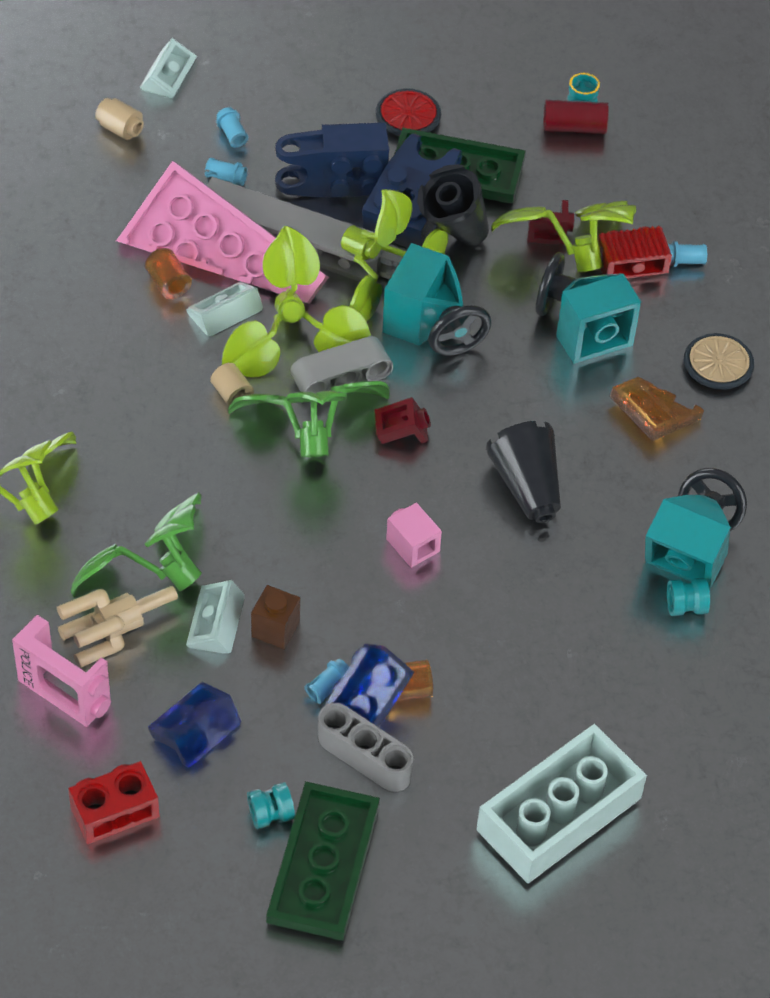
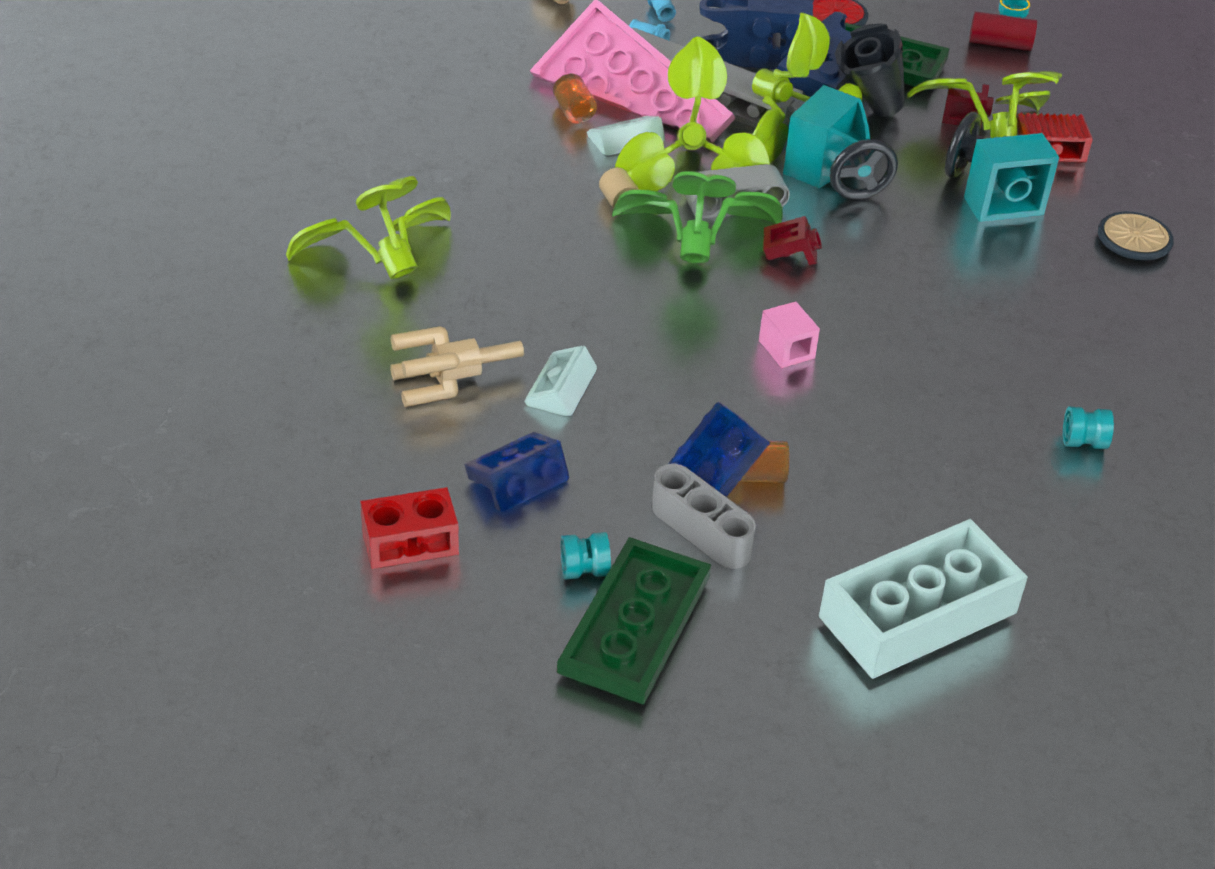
camera: 10 degrees right, 10 degrees down
bright pink window [12,615,111,727] -> none
bright green plant [71,492,202,597] -> none
reddish brown brick [251,585,300,650] -> none
medium azure pin [304,659,353,704] -> none
black cone [486,421,561,523] -> none
clear orange wing [609,377,704,441] -> none
teal piece [645,468,747,590] -> none
medium azure pin [668,241,707,267] -> none

